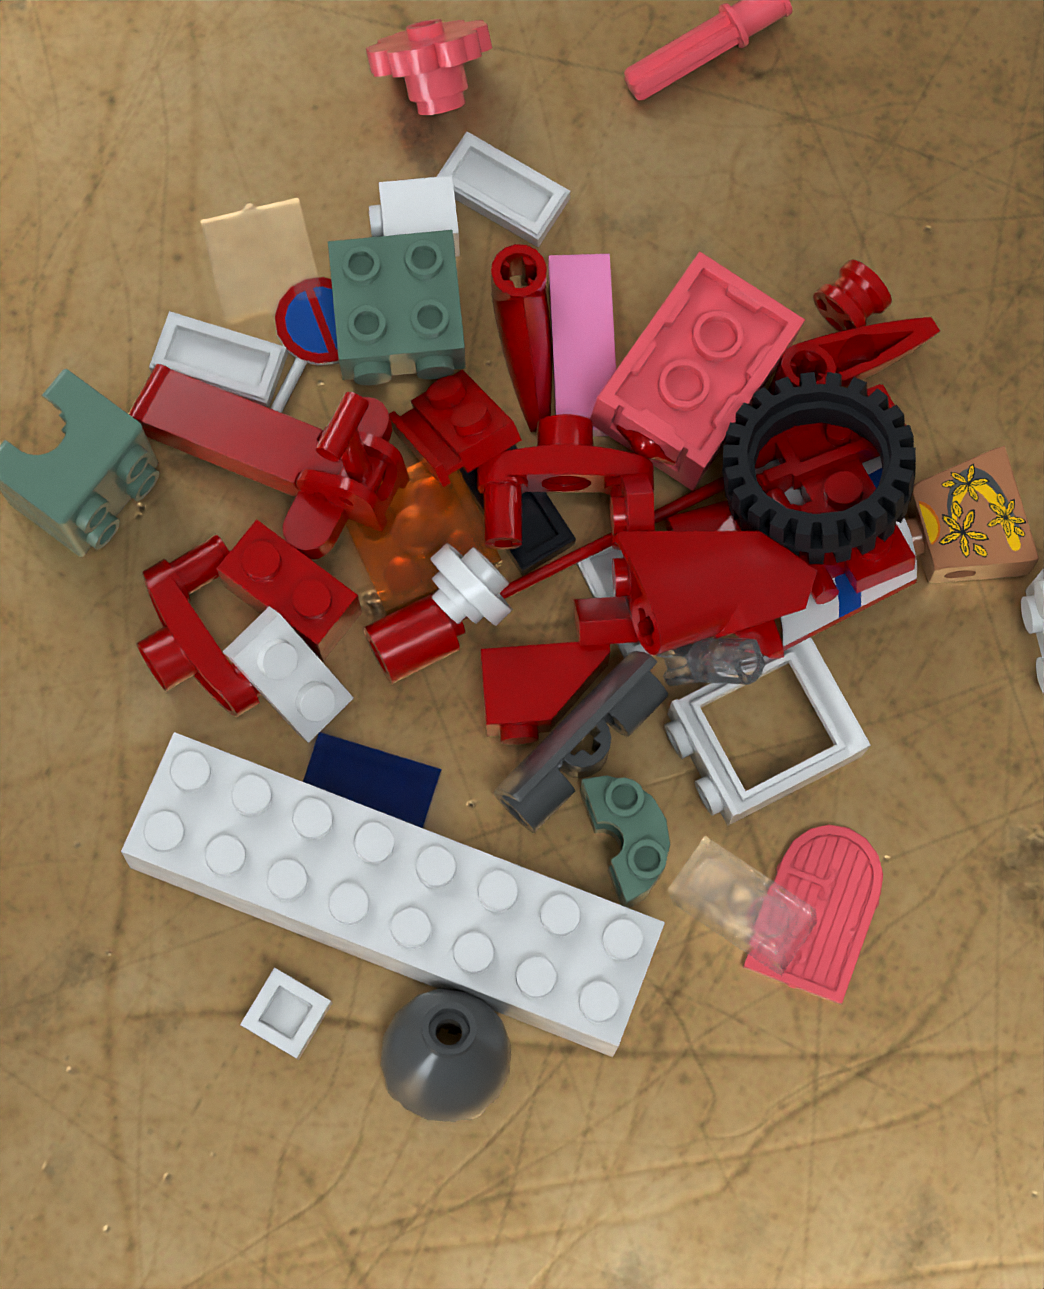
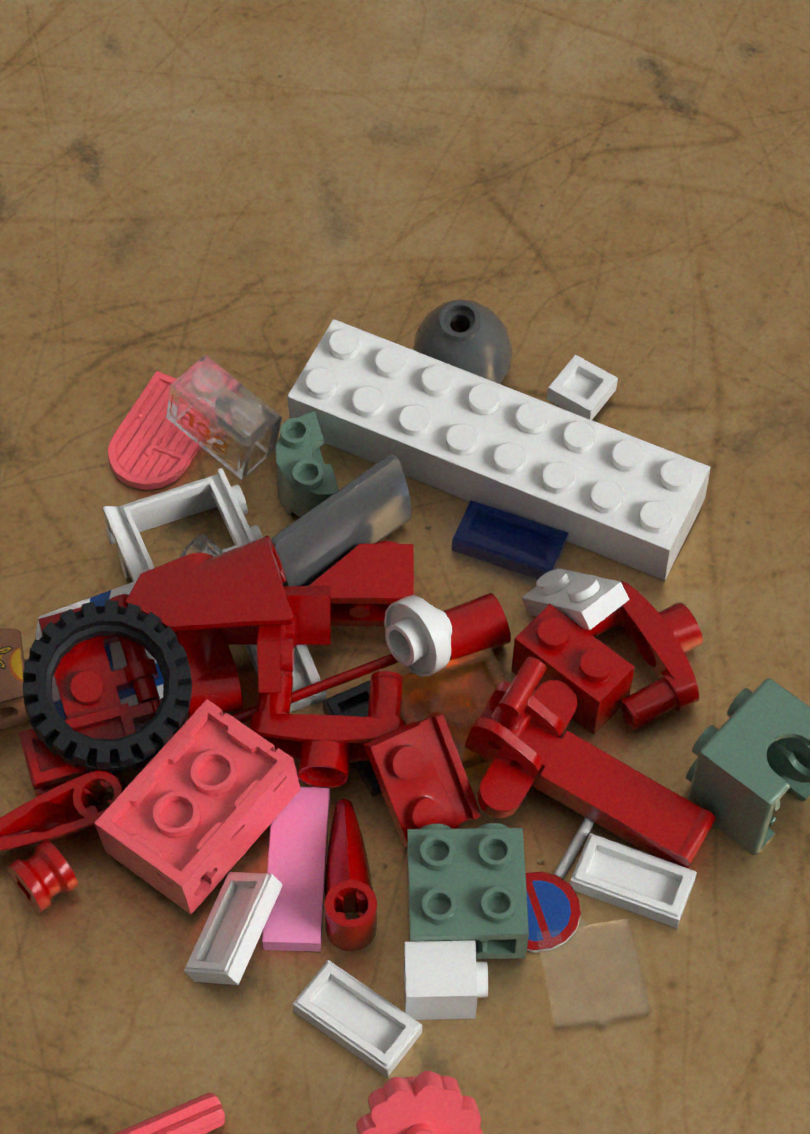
camera: 175 degrees left, 20 degrees down
none -> white tile [184,872,283,985]

